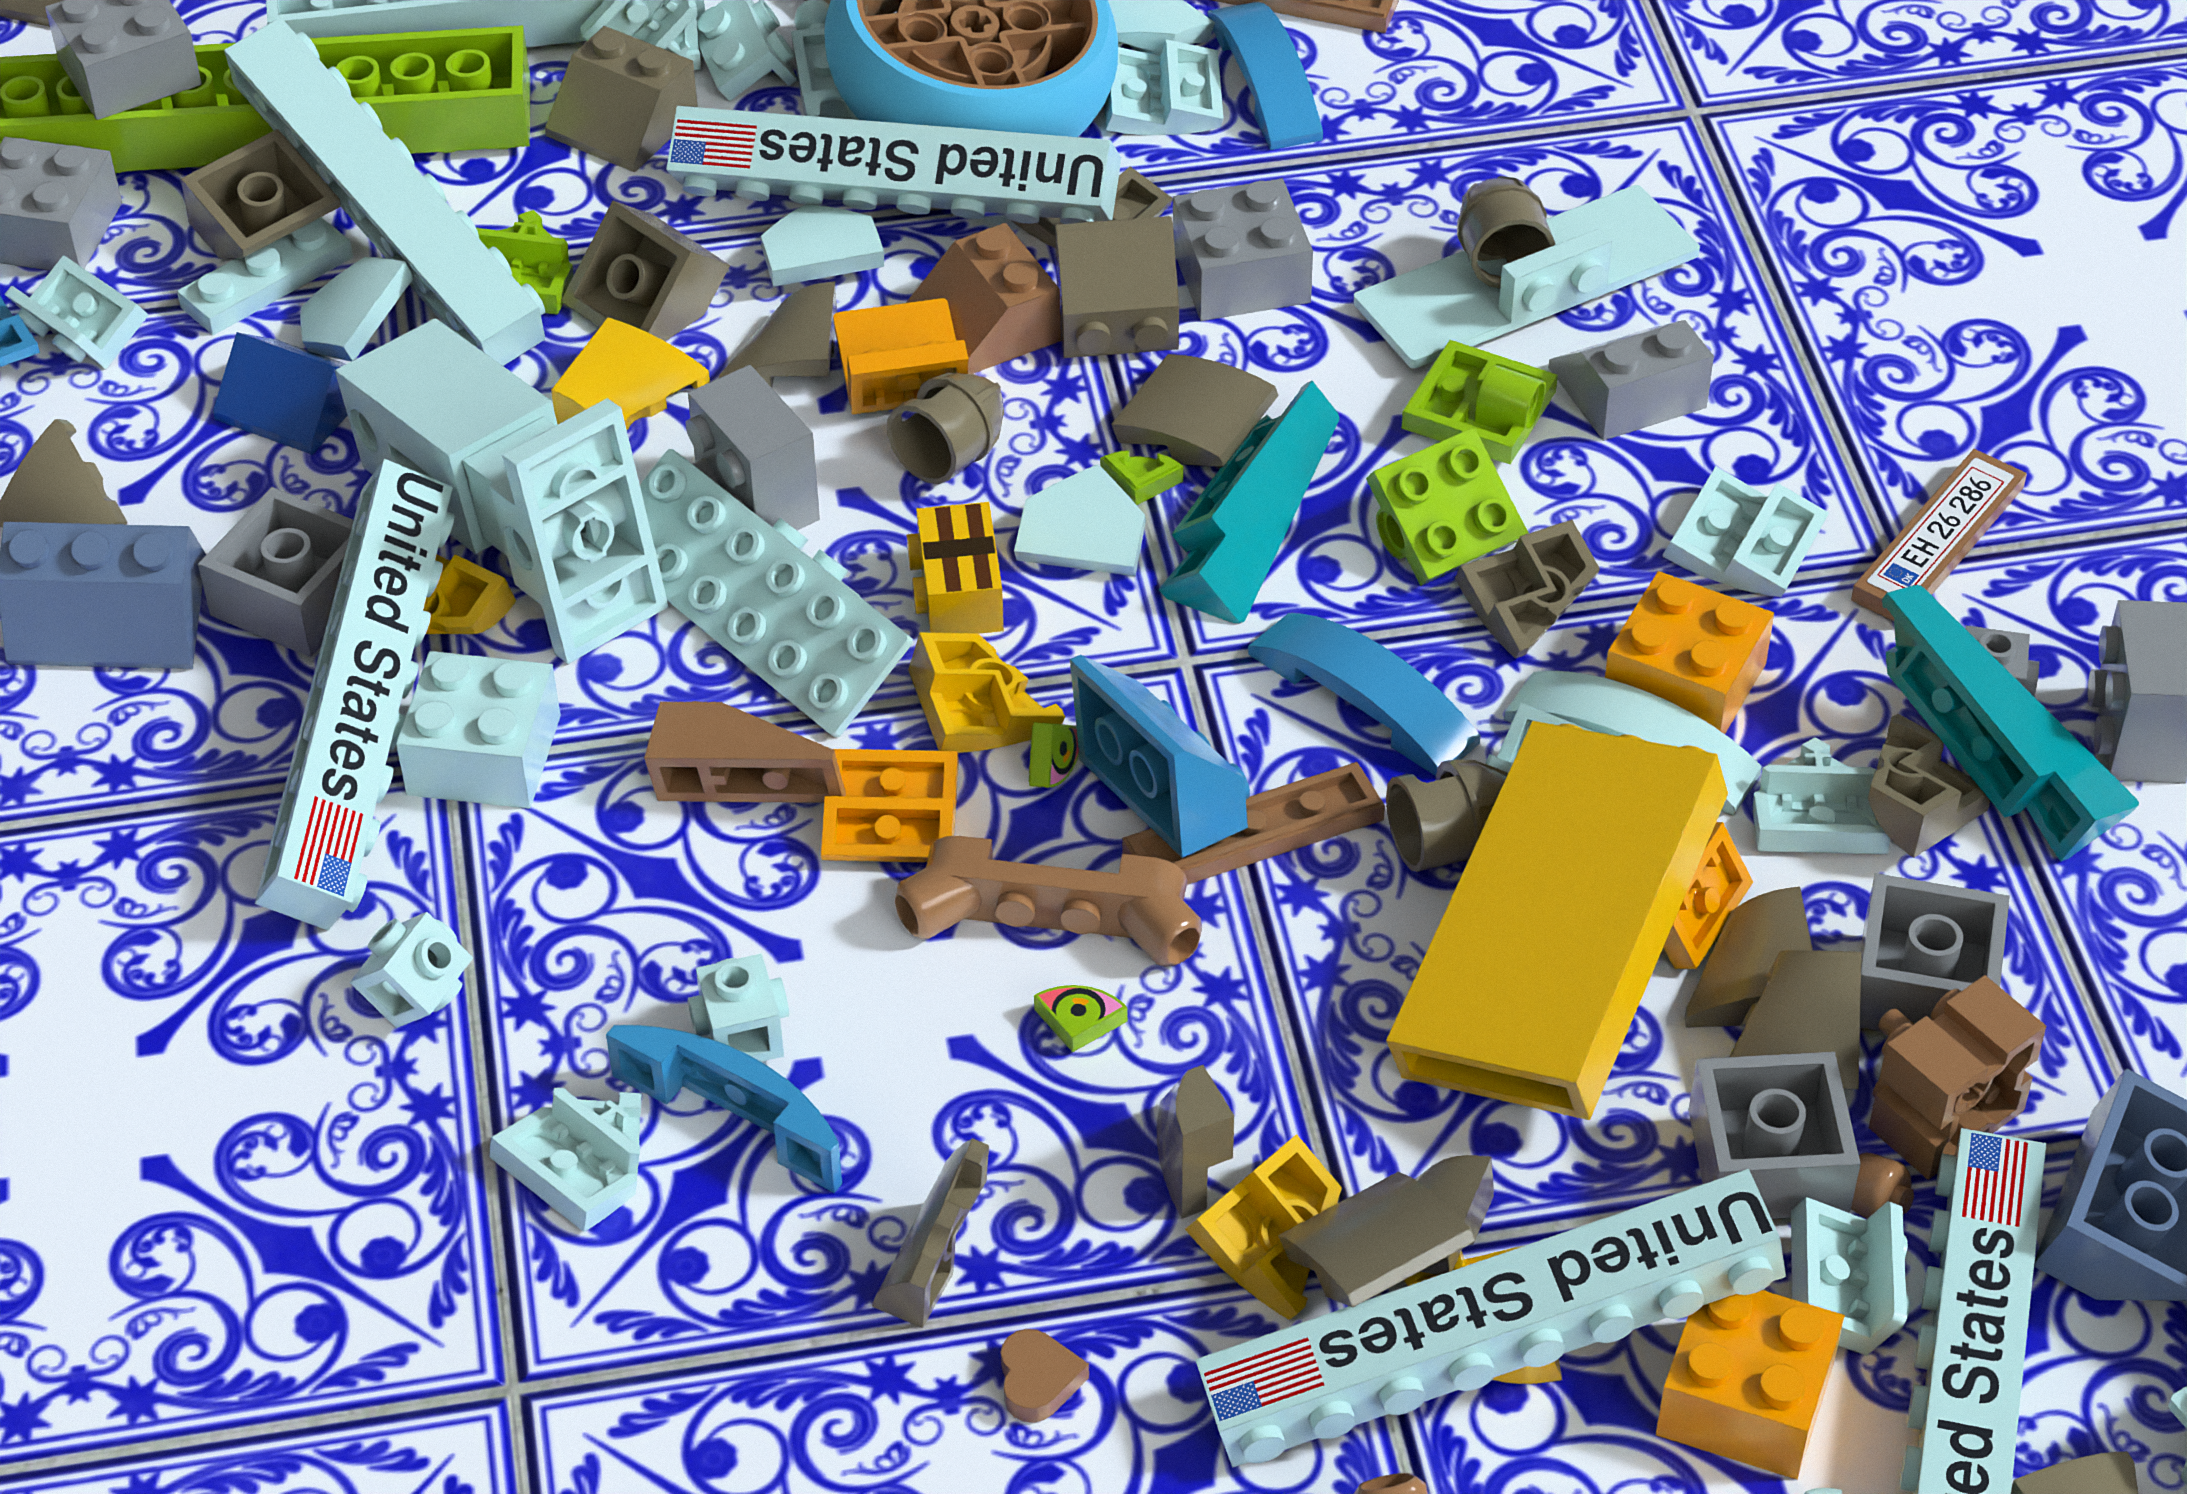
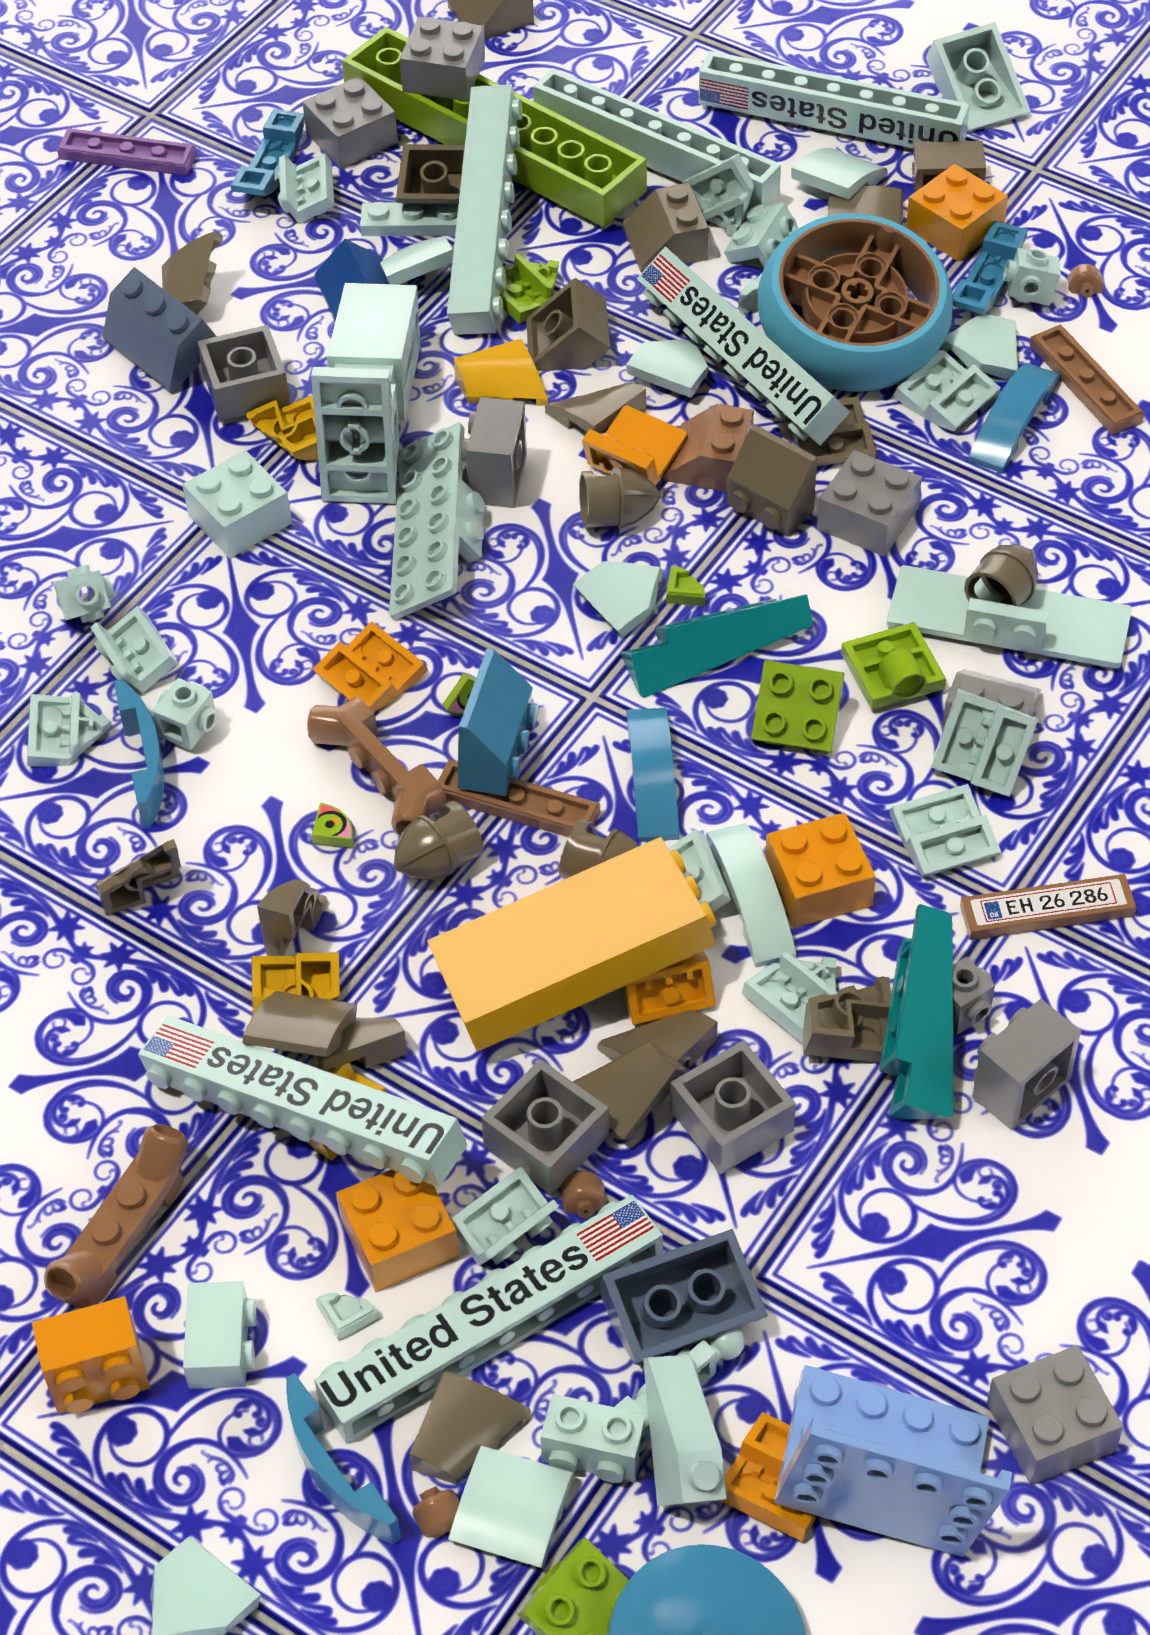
camera: 45 degrees right, 5 degrees up
light aqua brick [255,459,455,931] -> none
medium nougat slope [644,701,846,803] -> none
yellow brick [906,502,1004,634] -> none
yellow slope [908,632,1065,753] -> none
medium nougat tile [1001,1329,1089,1423] -> none
dark tan slope [1111,354,1279,467] -> none
dark tan slope [1455,520,1600,658] -> none
medium nougat brick [1868,975,2047,1180] -> none
none -> light aqua bracket [91,606,178,693]
none -> dark tan helmet [394,801,483,880]
none -> light aqua slope [931,689,1038,797]

